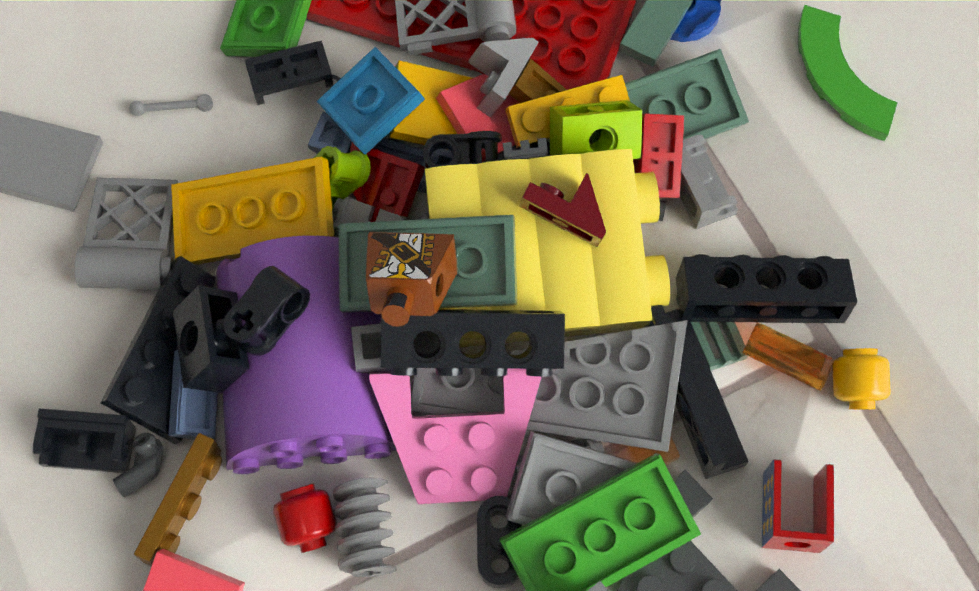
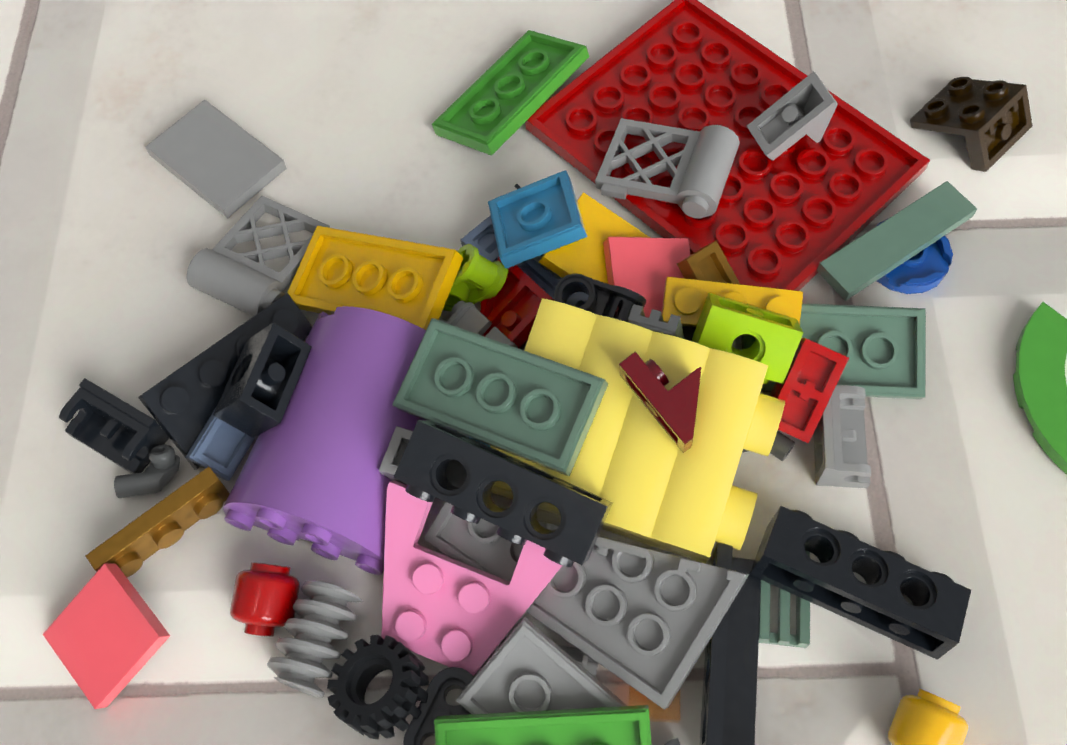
camera: 30 degrees right, 5 degrees down
light grey hinge [129,94,213,116] -> none
black piece [223,266,310,356] -> none
black hinge [245,40,333,106] -> none
dark orange torso [366,232,458,327] -> none
light grey slope [469,38,539,117] -> none
clear orange tile [742,322,834,391] -> none
none -> black tyre [327,635,429,739]

